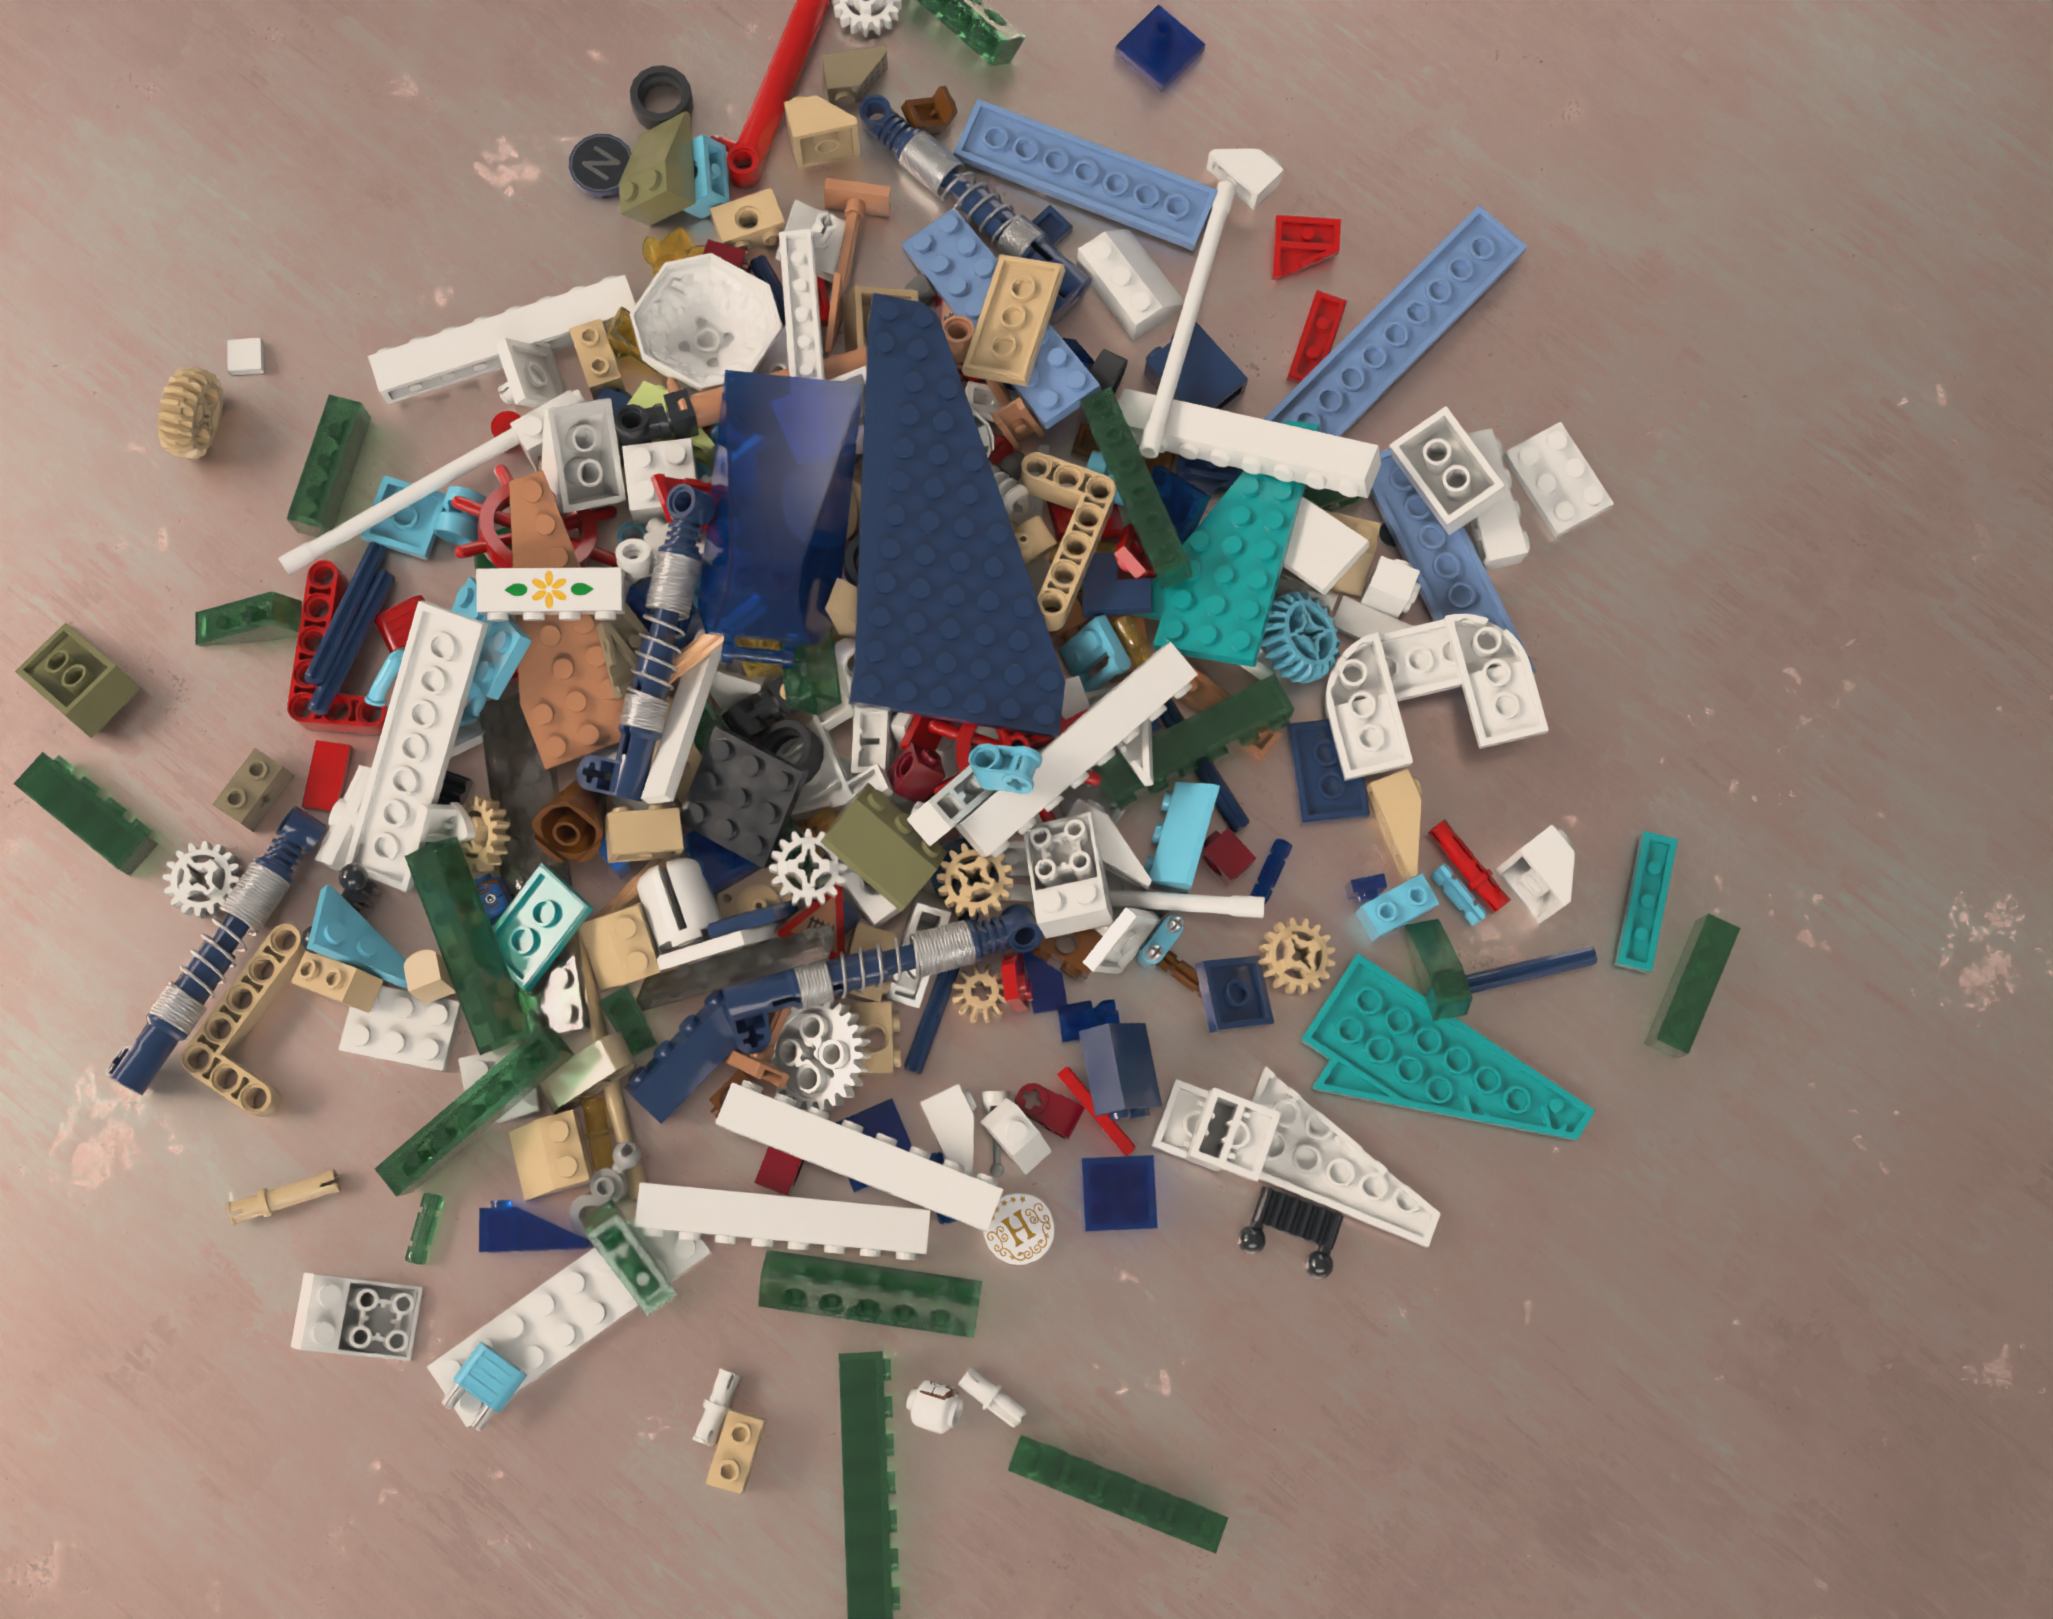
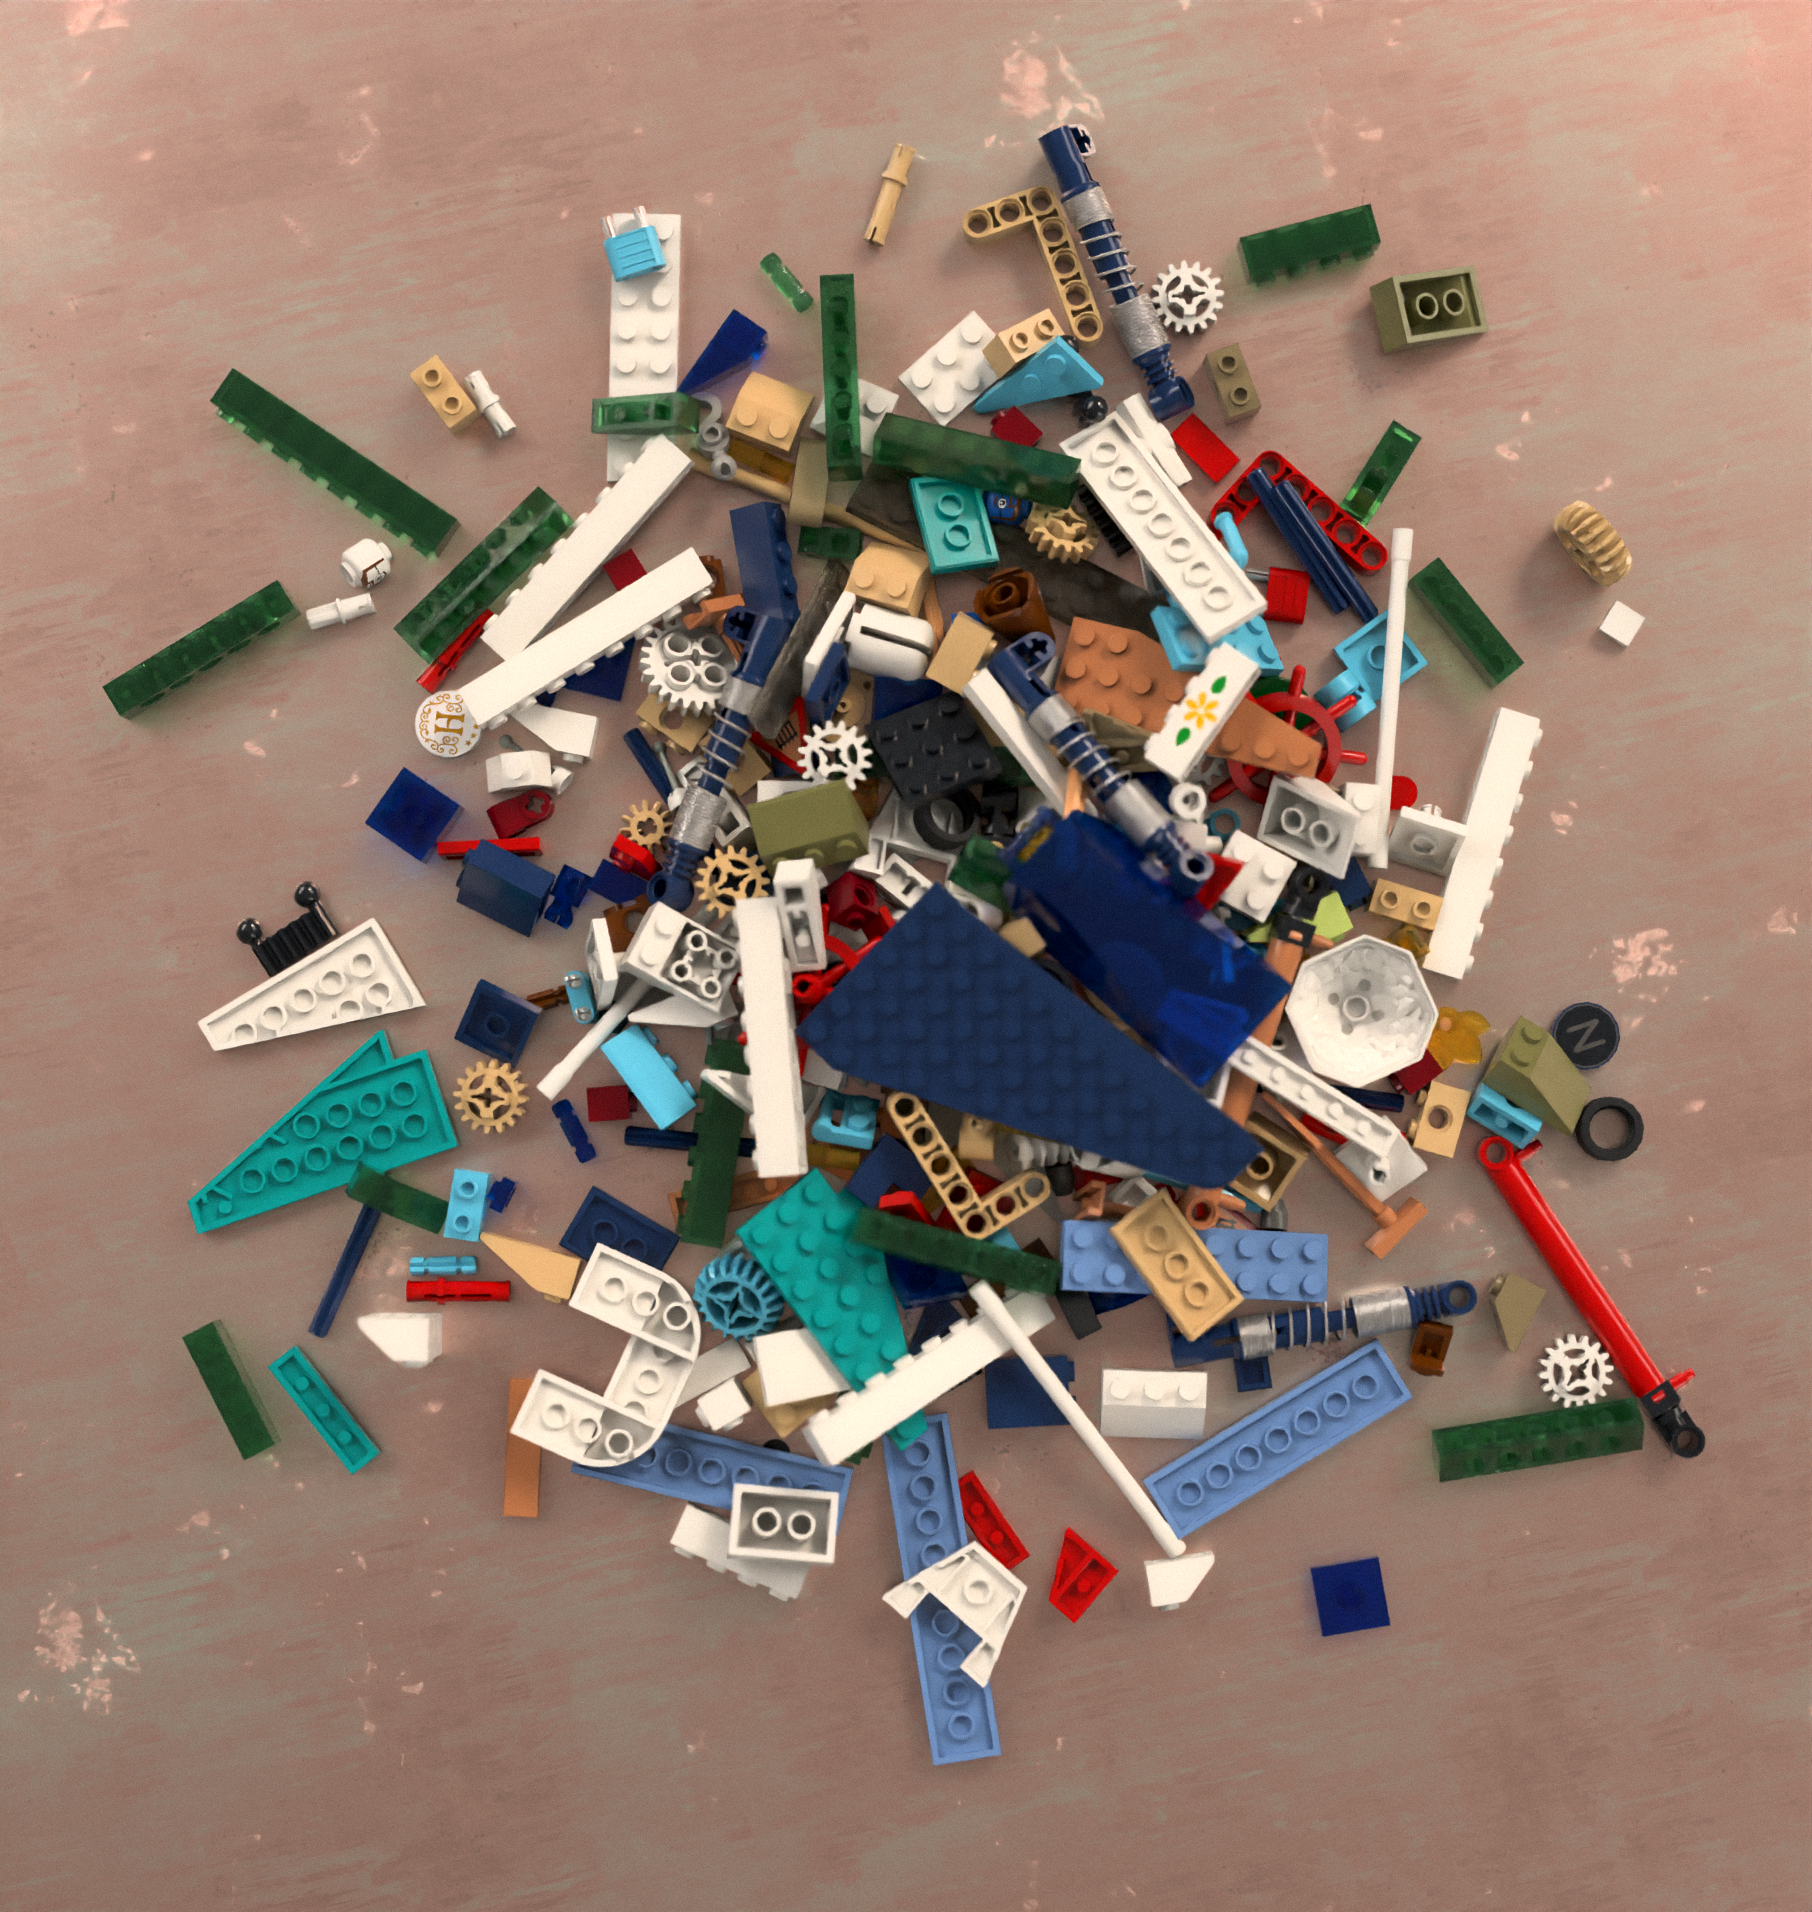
camera: 135 degrees right, 10 degrees up
white slope [291,1273,423,1361] -> none
tan piece [403,950,458,1005] -> none
white tile [411,802,476,844] -> none
tan slope [784,95,860,169] -> none
medium azure piece [968,743,1043,794] -> none
white bracket [1151,1079,1281,1182] -> none
white plate [1502,422,1614,538] -> none
none -> red pin [415,602,494,695]
none -> nougat tile [503,1378,542,1517]
none -> hinge [653,741,686,817]
none -> white wing [882,1540,1027,1688]
none -> dark red brick [990,405,1043,464]

